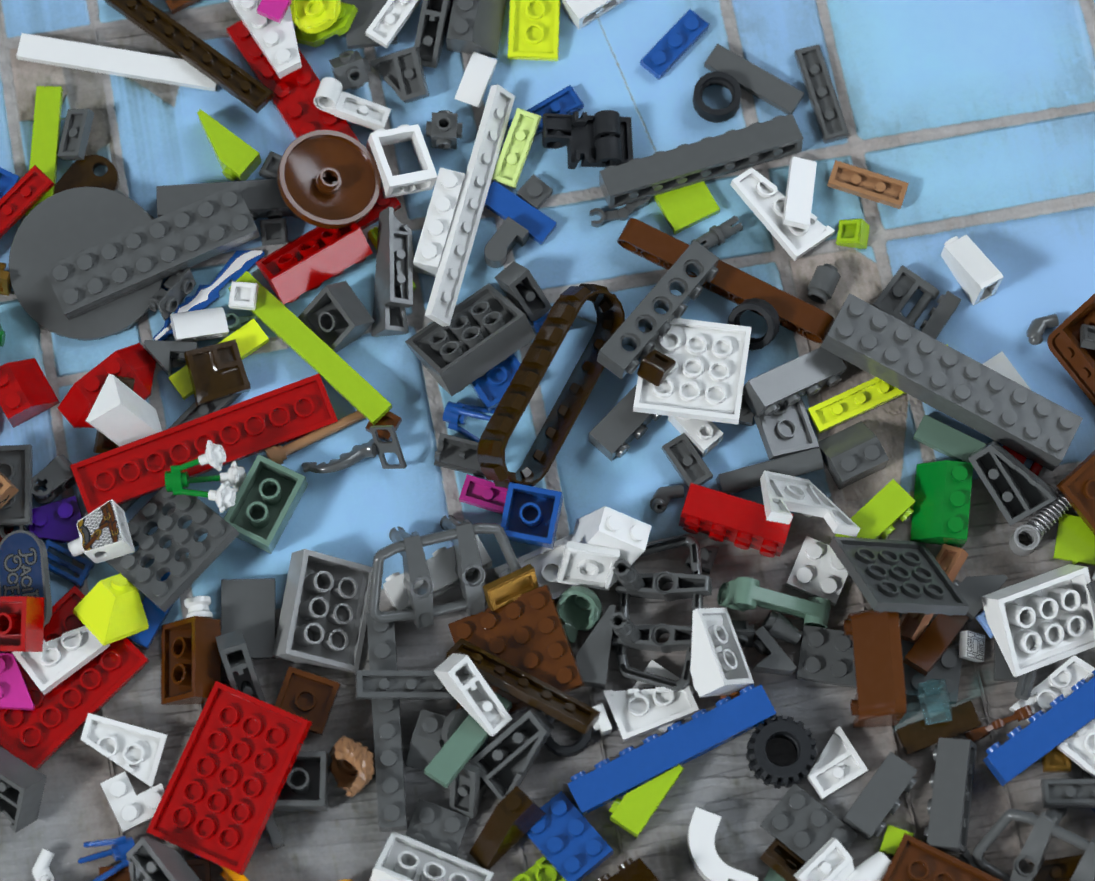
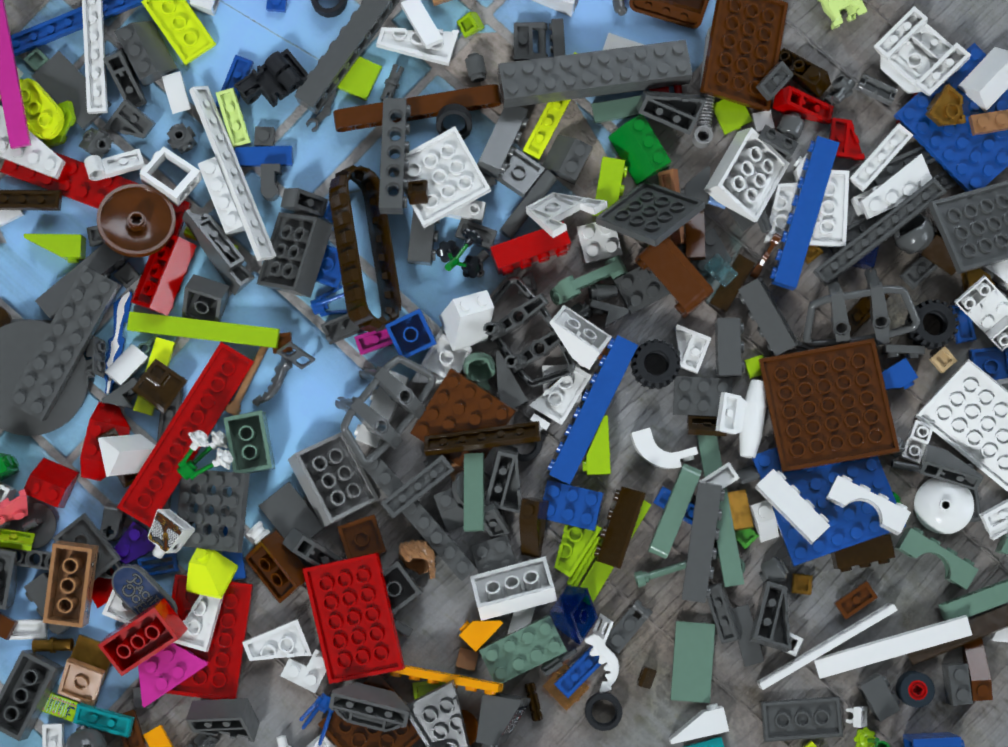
camera: 35 degrees left, 10 degrees up
white tile [228,281,259,311] -> none
white slope [433,653,512,736] -> none
pearl gold tile [483,564,539,611] -> none
white tile [557,541,620,591] -> none
white tile [959,630,985,663] -> none
none -> black plant [436,228,483,278]

